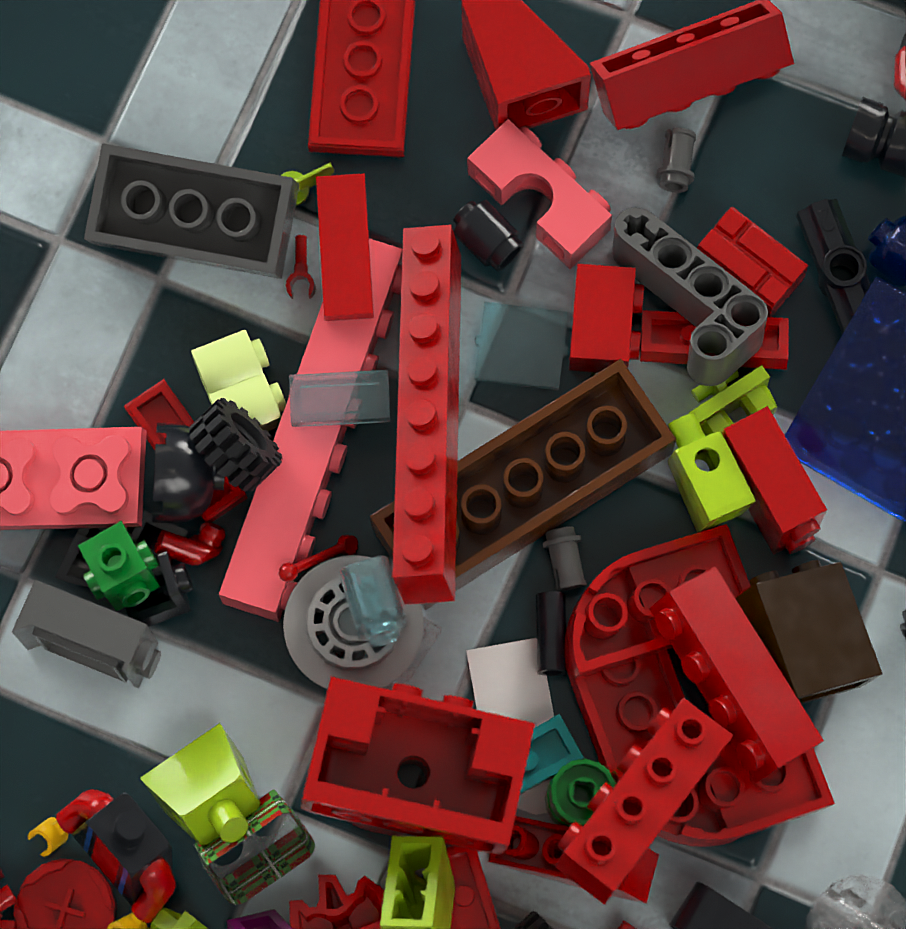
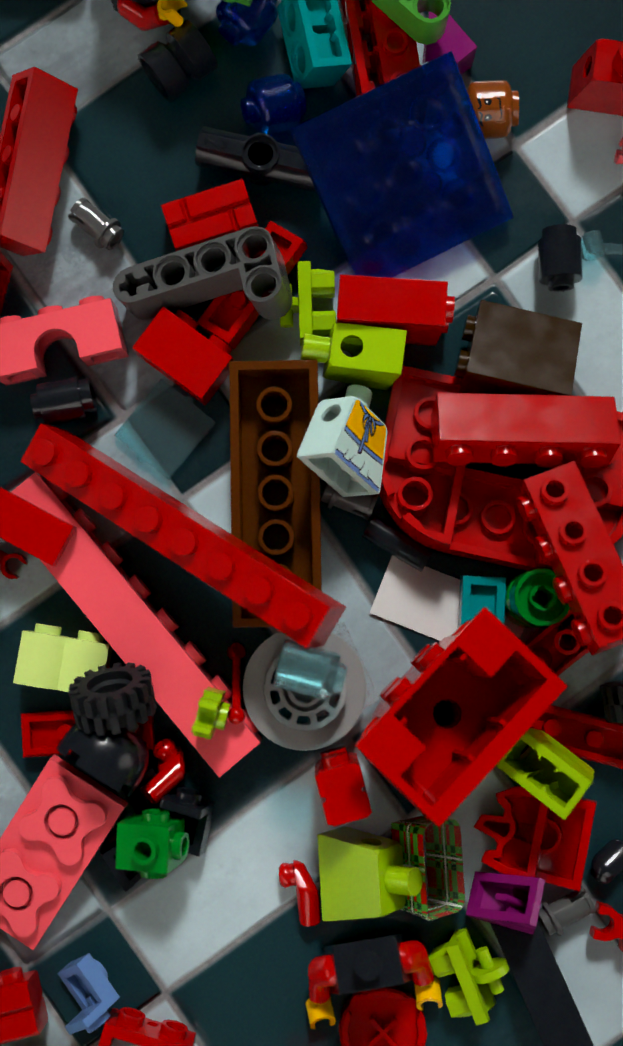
camera: 60 degrees left, 10 degrees up
dark grey window [12,580,161,688] -> none
clear light blue tile [289,370,391,427] -> none
none -> lime plate [191,687,231,740]
none -> red arm [279,860,321,927]
none -> light aqua torso [297,385,388,497]
none -> red brick [315,746,372,827]

